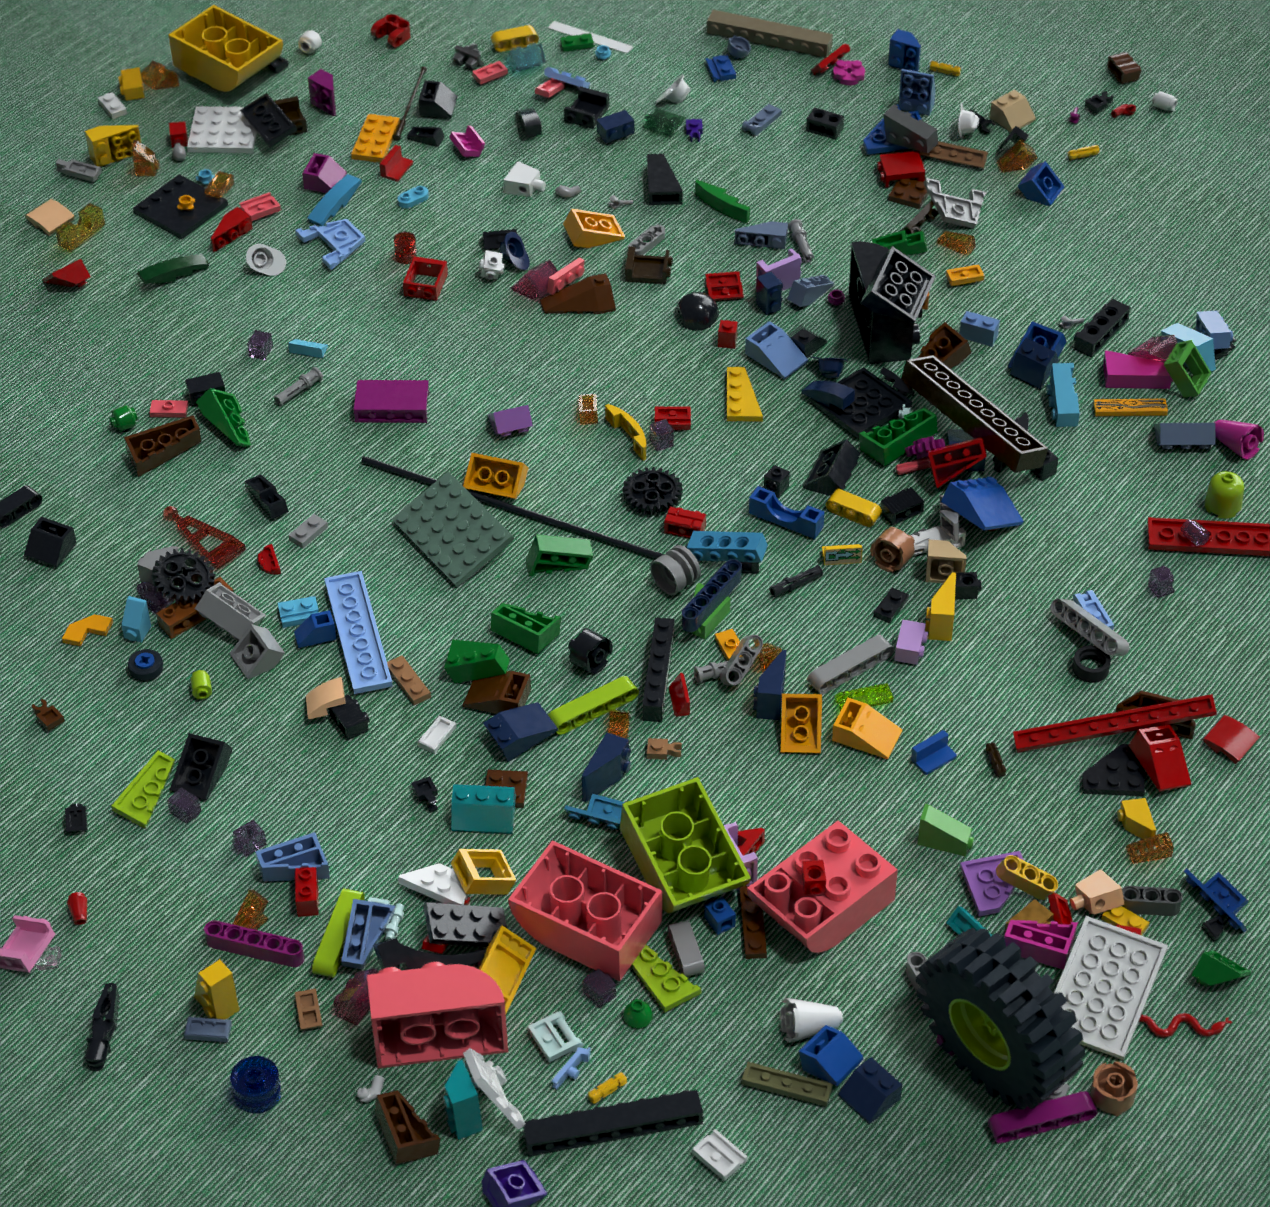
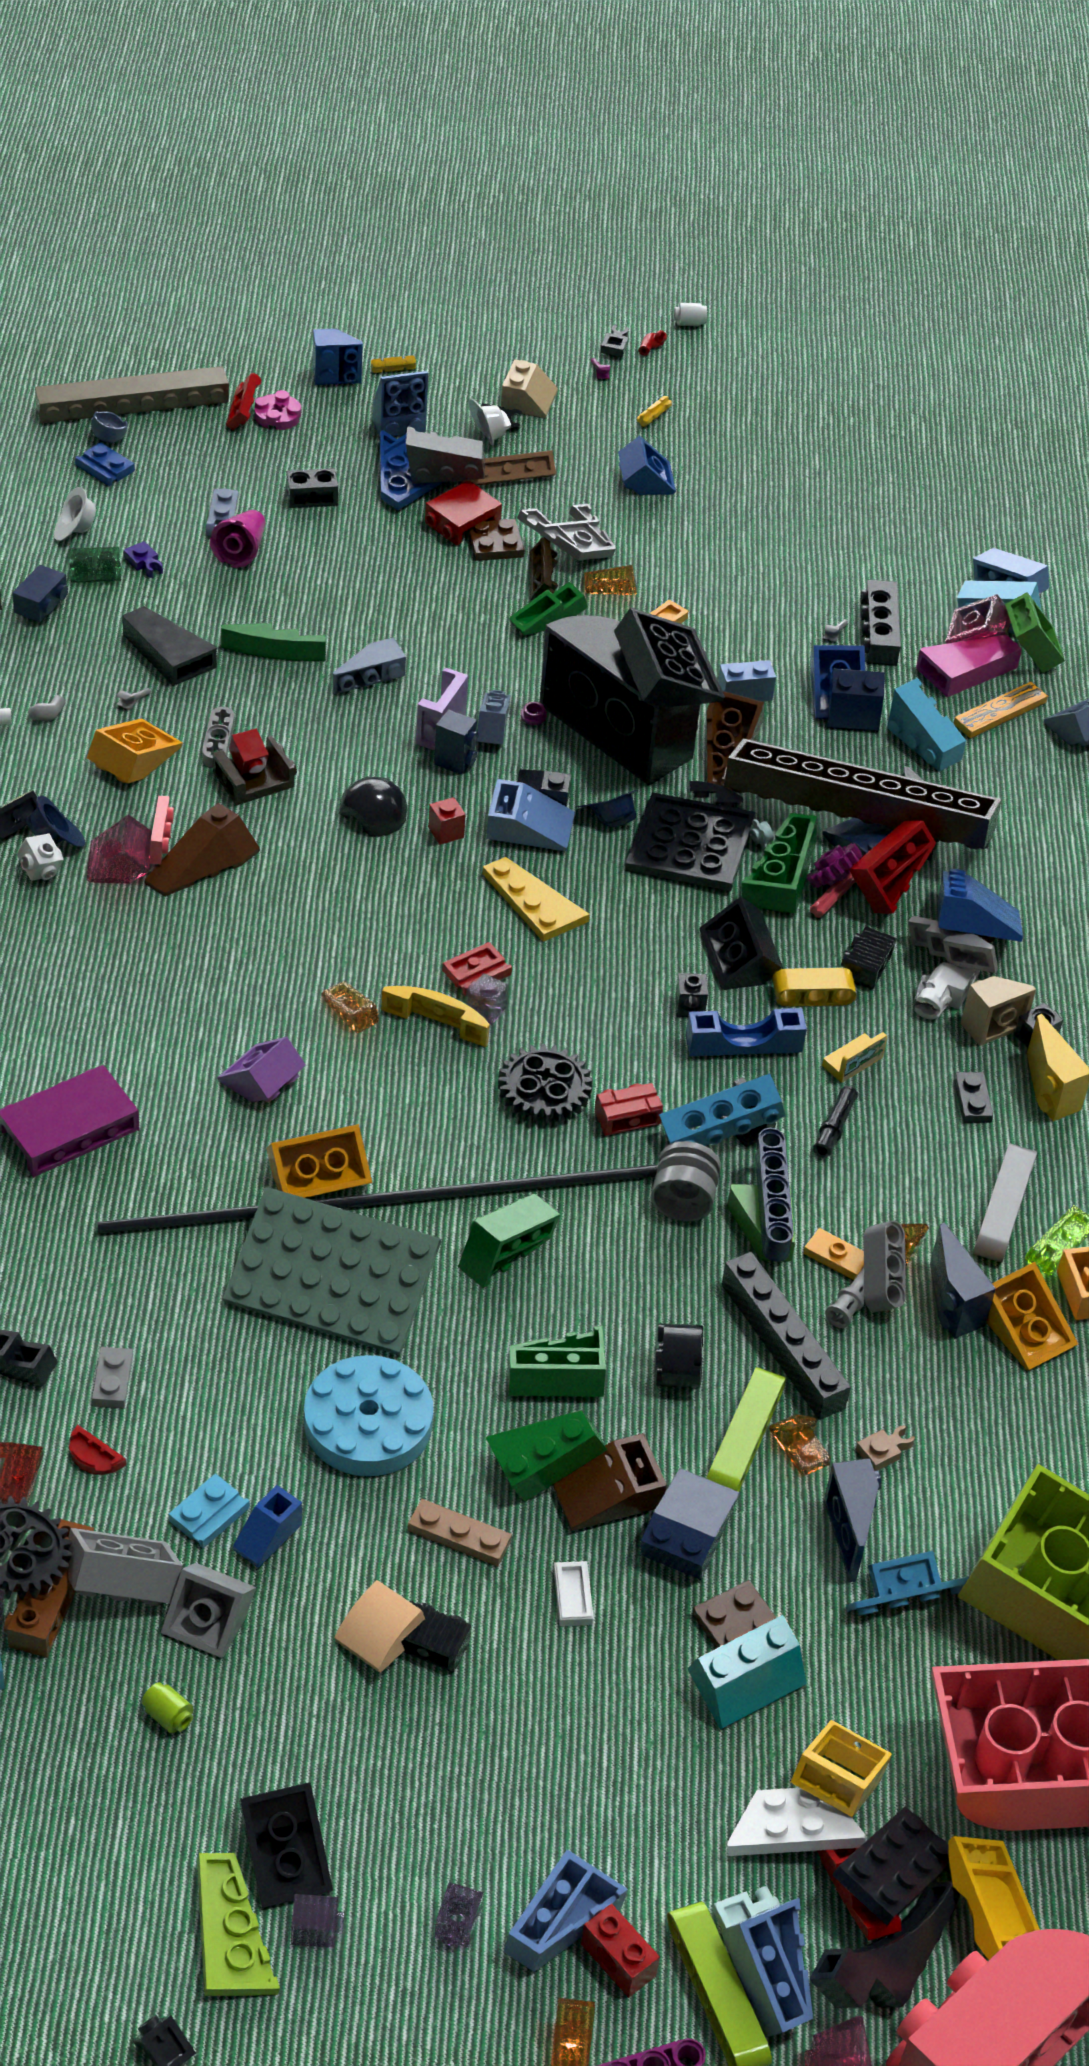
camera: 40 degrees left, 0 degrees up
black wheel [128,649,163,681] -> none
light blue plate [324,571,393,694] -> none
black plate [411,776,438,812] -> none
red slope [669,673,690,717] -> none
red slope [705,271,744,301] -> none
light grey pin [788,219,814,263] -> none
dark blue slope [801,381,855,410] -> none
nougat brick [870,527,915,572] -> none
lavender brick [895,620,928,665] -> none
clear orange slope [997,139,1038,173] -> none
black panel [999,126,1029,149] -> none
reddish brown brick [1107,52,1141,84] -> none
none -> dark pink cone [210,510,266,568]
none -> red brick [229,728,269,775]
none -> medium azure piece [304,1355,433,1476]

